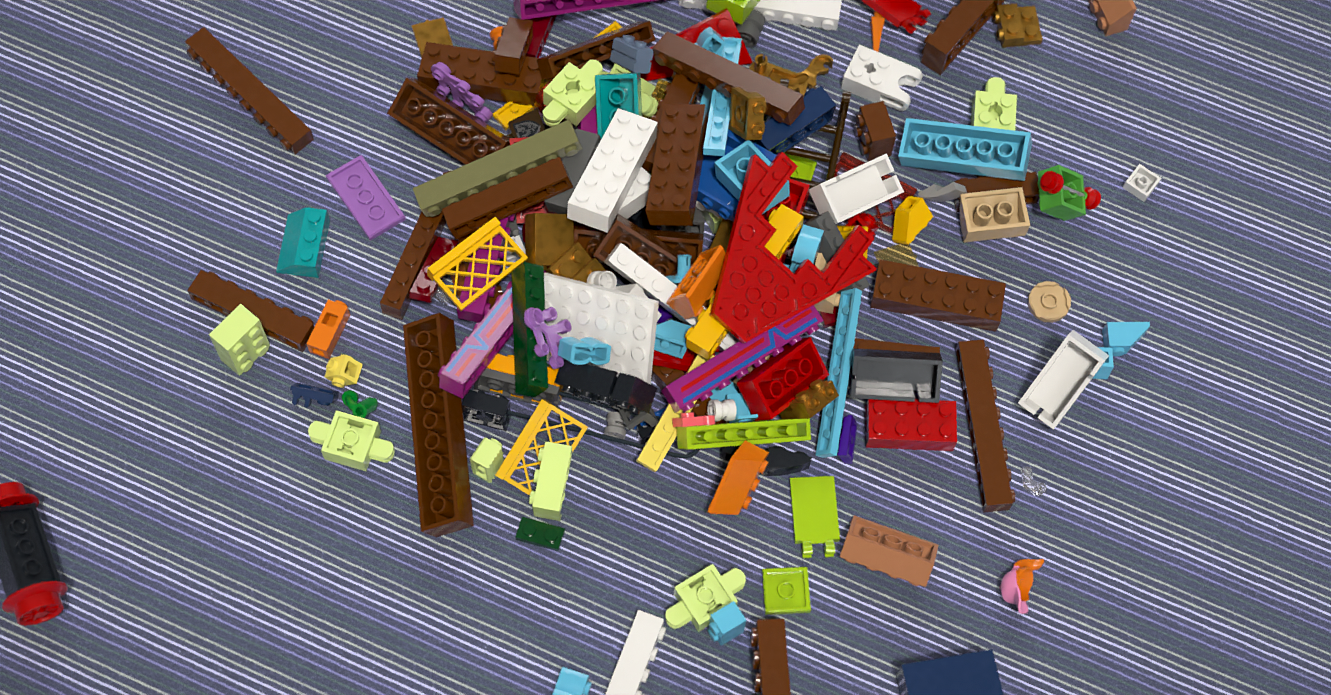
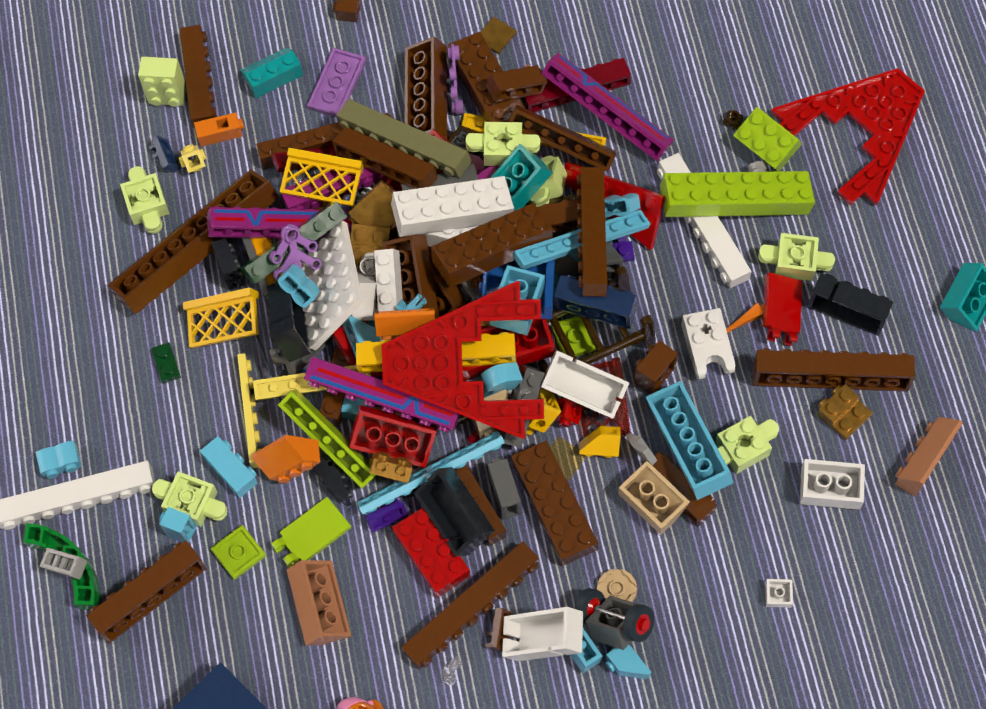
camera: 60 degrees right, 0 degrees up
green plant [342,390,378,418] -> none
yellowish green brick [470,437,504,483] -> none
yellowish green wedge [529,441,572,521] -> none
sand blue brick [610,35,653,73] -> none
coral plate [672,412,715,427] -> none
white wheel [707,399,737,422] -> none
medium azure bracket [726,393,758,423] -> none
pearl gold plate [729,87,766,141] -> none
dark grey wheel [736,9,766,48] -> none
pearl gold animal [749,54,833,97] -> none
bright green brick [1037,165,1101,221] -> none
none -> medium azure brick [200,436,258,498]
none -> light yellow plate [237,353,261,468]
none -> reddish brown plate [485,608,513,652]
none -> dark grey brick [488,458,521,520]
none -> brick [574,588,654,650]
none -> white brick [800,459,865,510]

